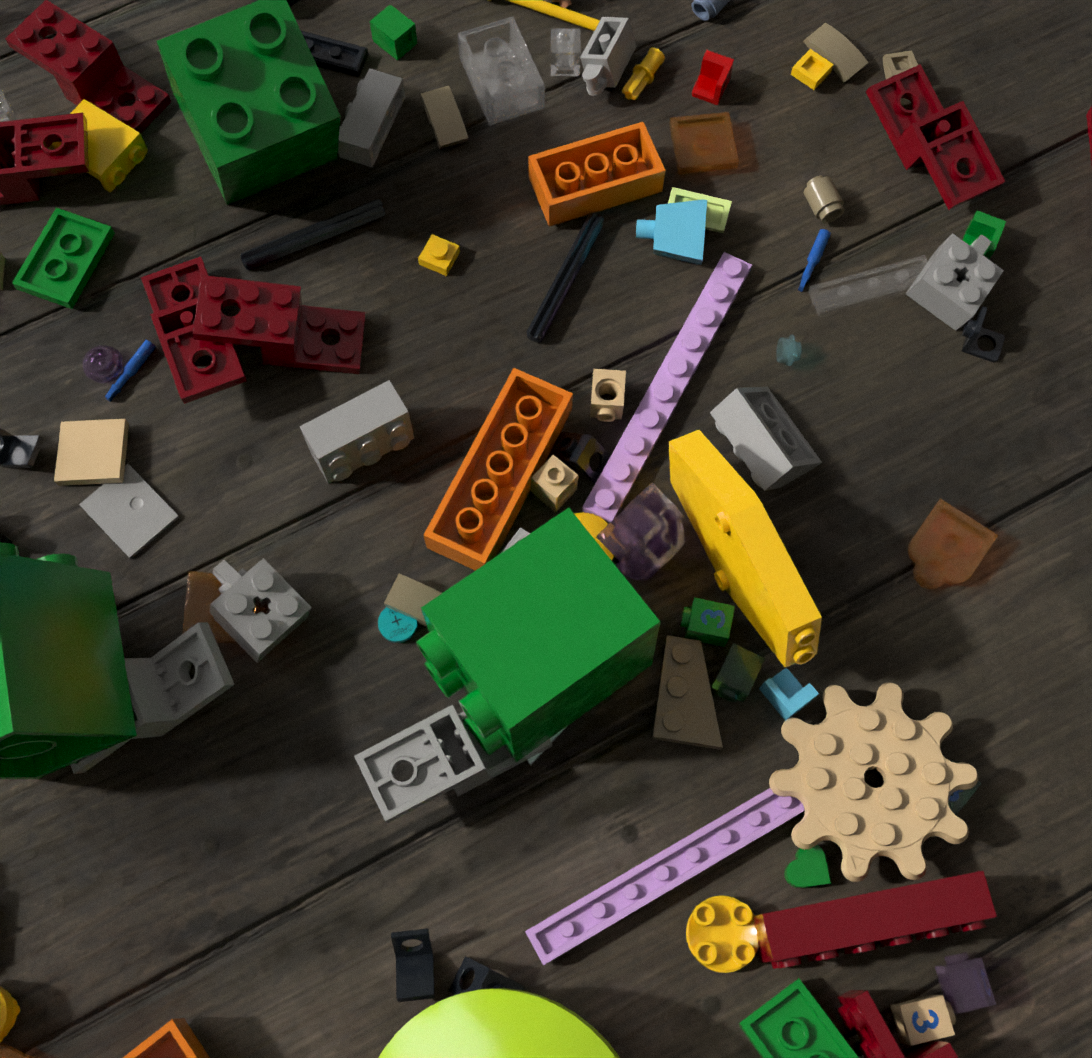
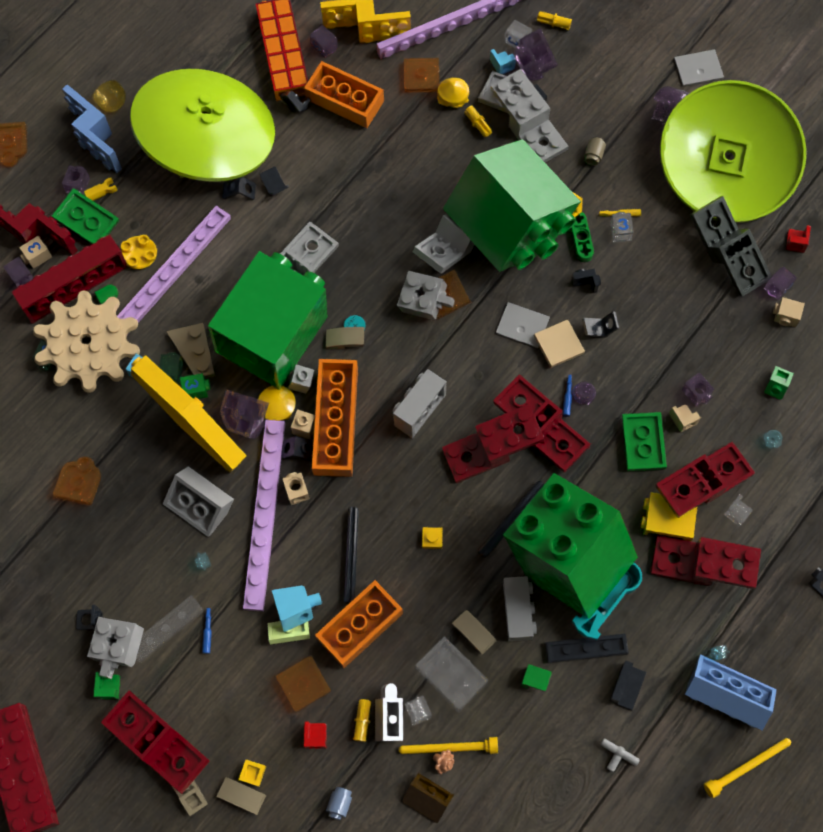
camera: 160 degrees right, 0 degrees up
dark tan brick [803,175,845,223] -> none

